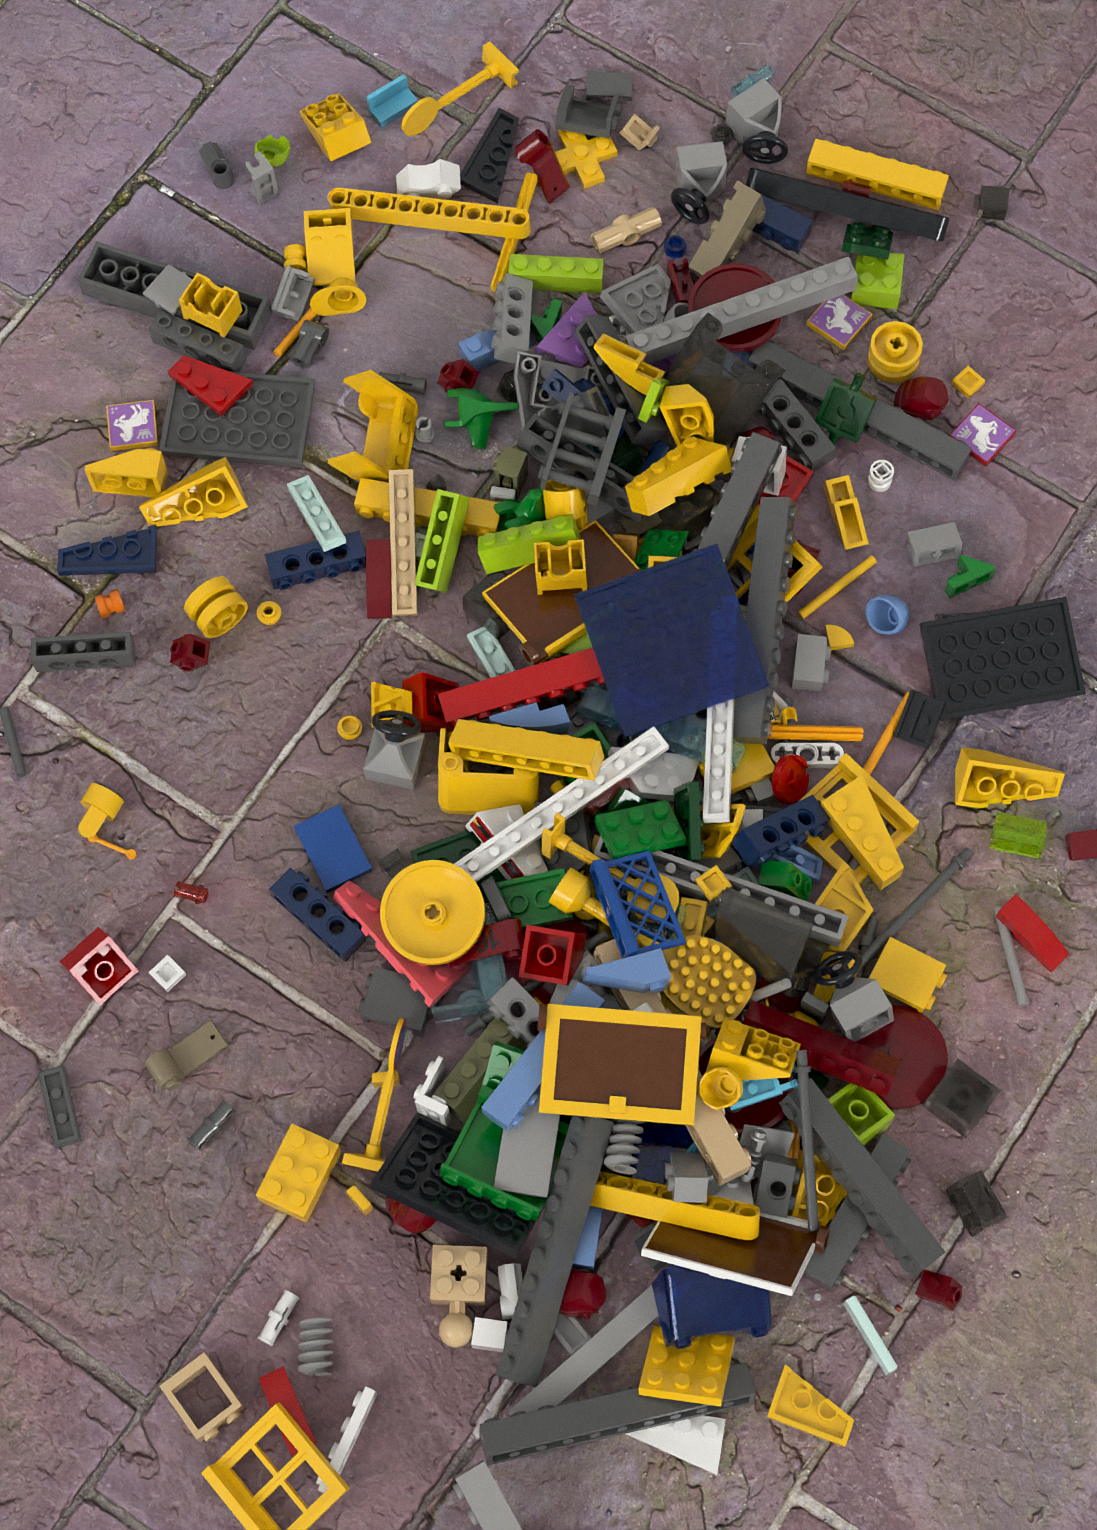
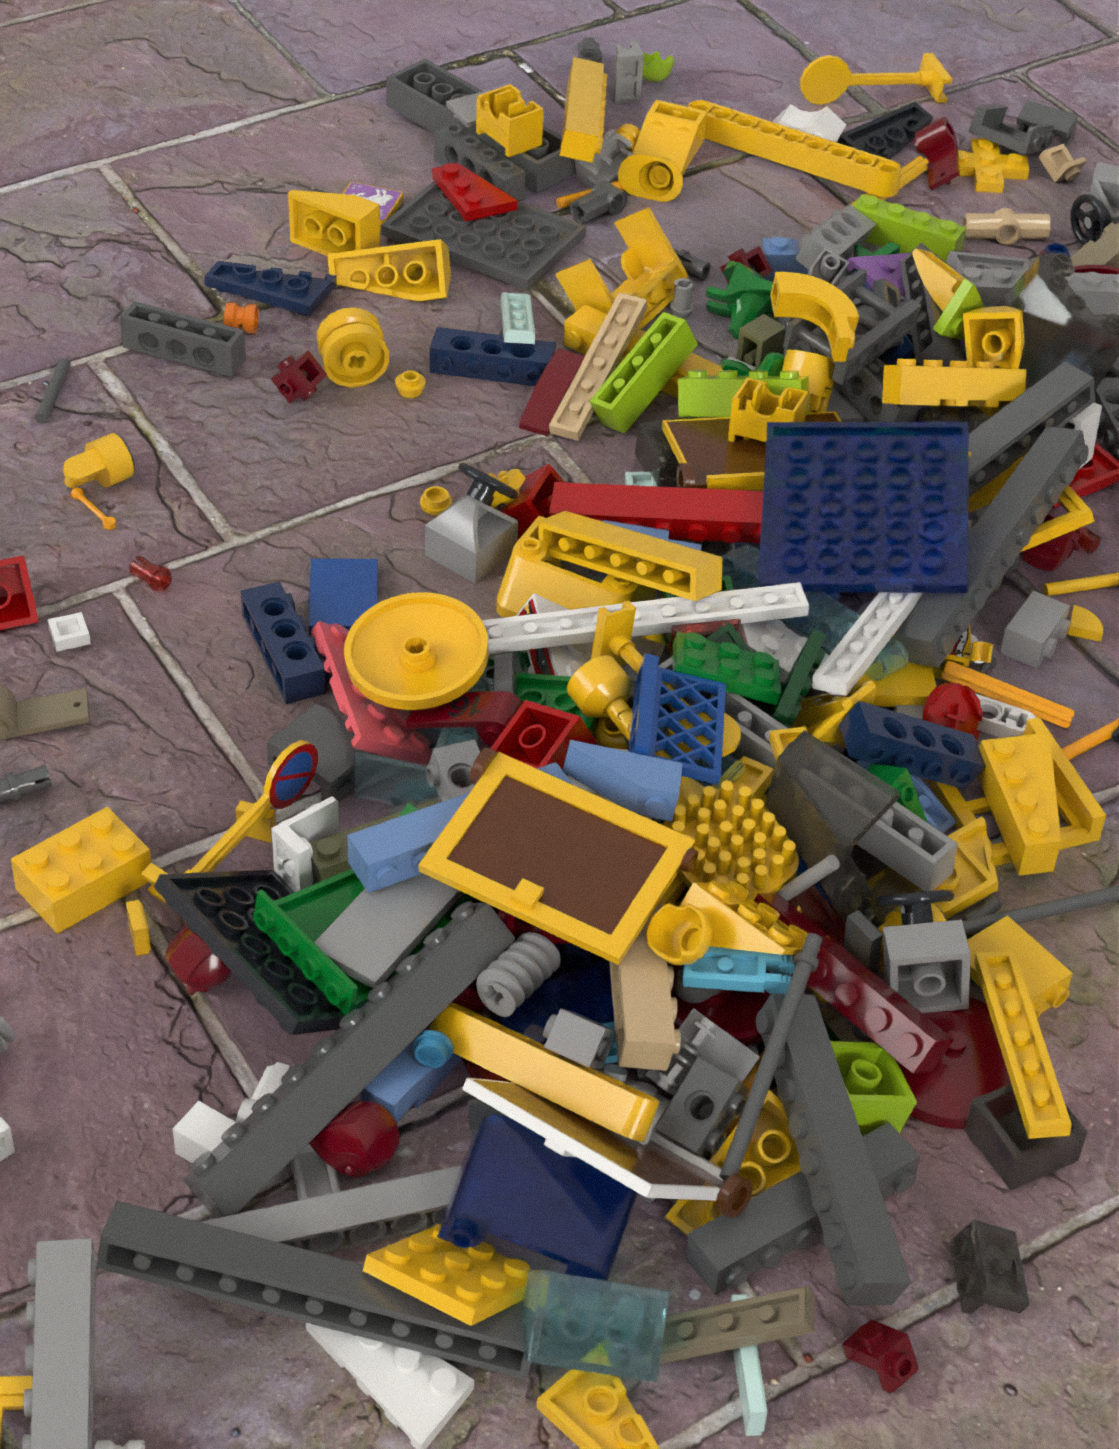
camera: 20 degrees right, 25 degrees down
yellow slope [299,93,371,161] -> none
medium azure panel [367,74,418,128] -> none
tan brick [430,1245,488,1348] -> none
none -> dark azure plate [413,1030,454,1068]
none -> clear light blue slope [522,1269,670,1383]
none -> yellow brick [560,57,608,163]
none -> dark tan tile [645,1286,815,1366]
none -> yellow arch [770,272,859,362]
none -> yellow plate [974,950,1072,1139]

